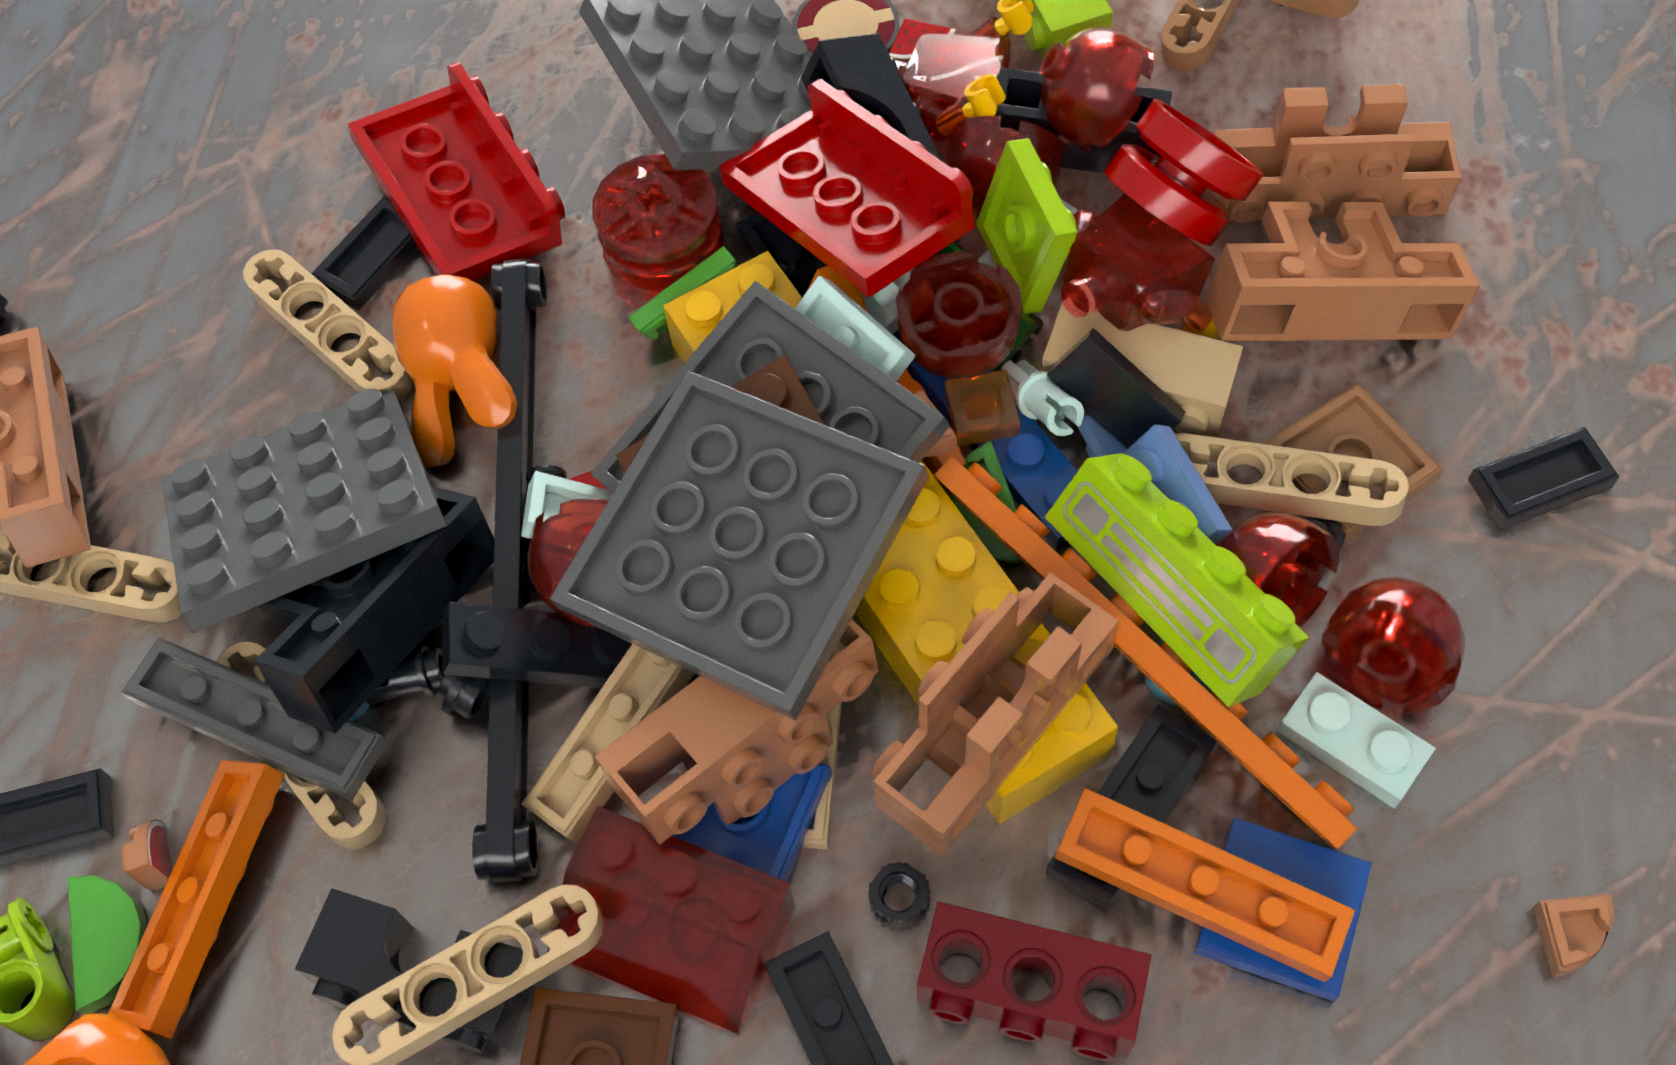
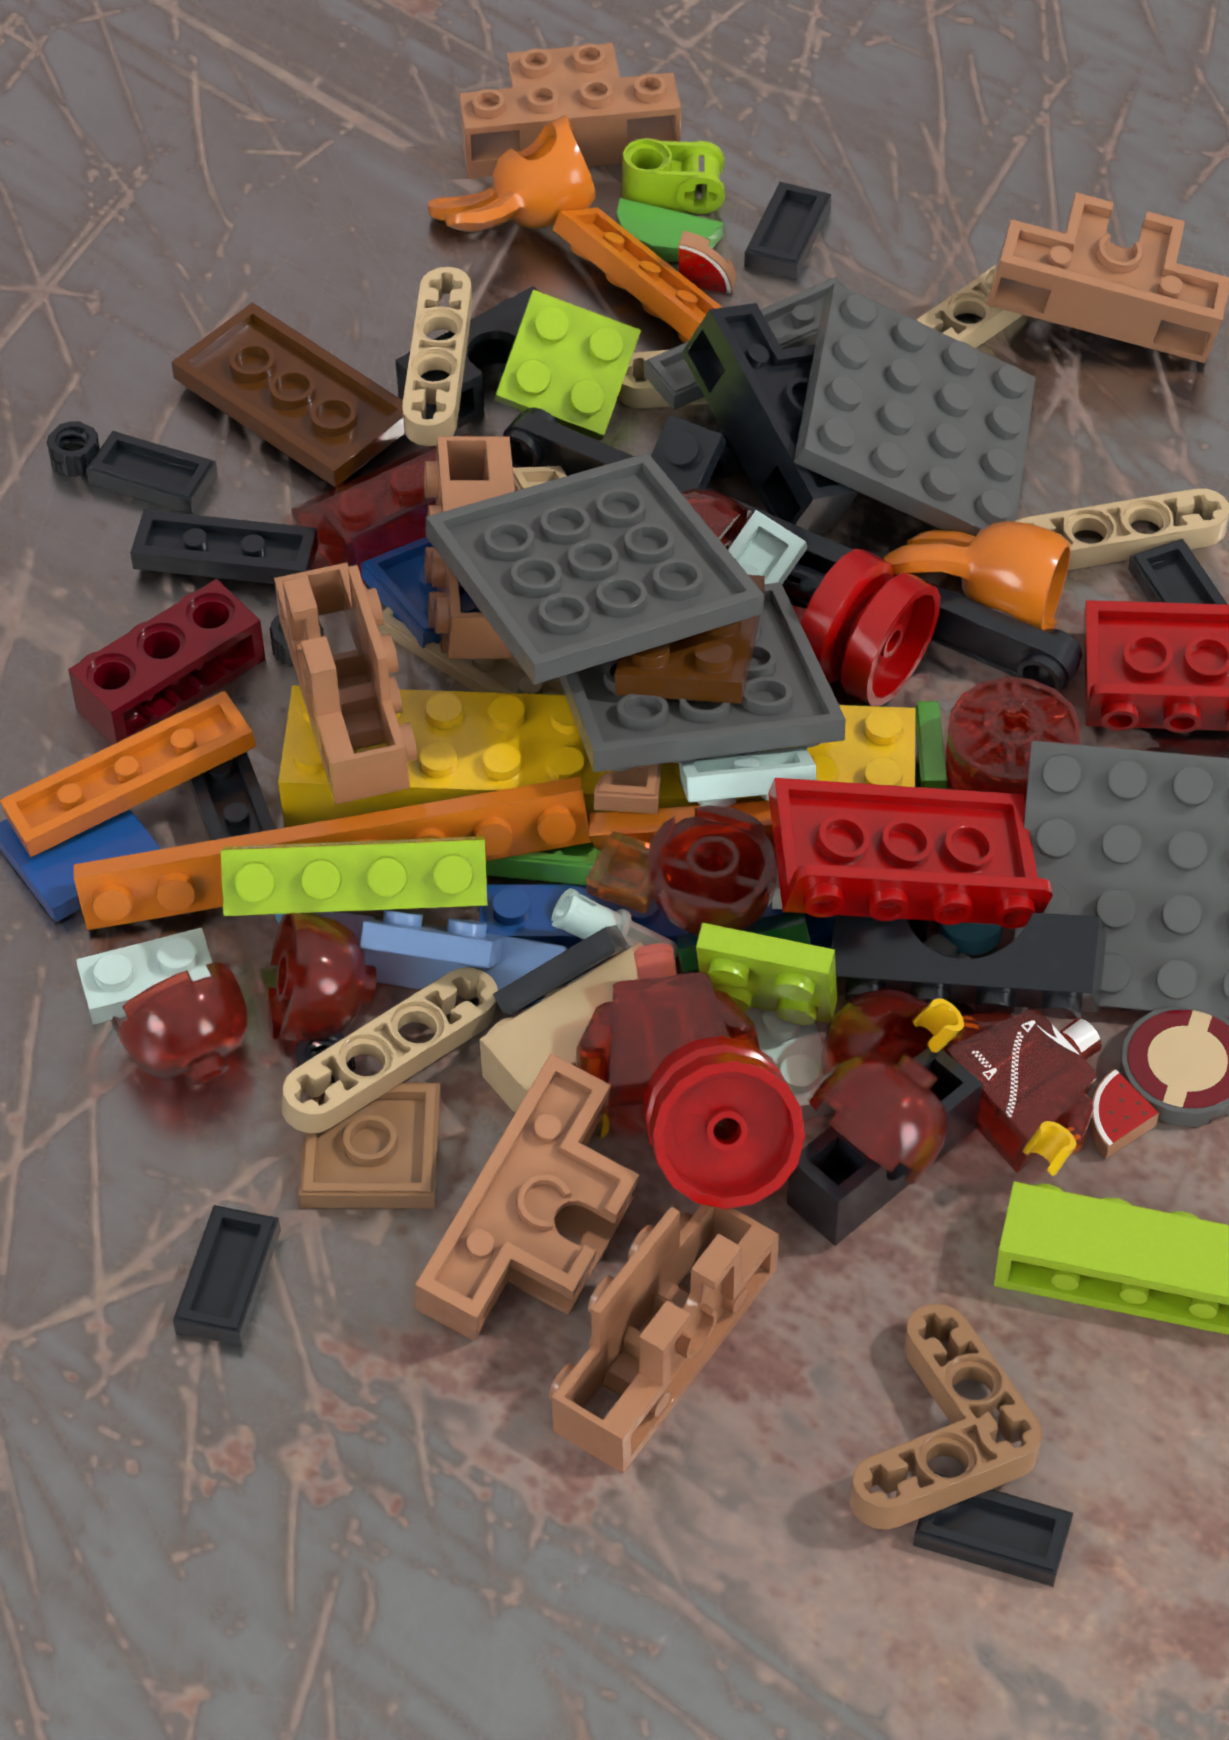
camera: 120 degrees right, 10 degrees down
none -> lime plate [493,290,641,440]
none -> red wheel [801,549,941,706]

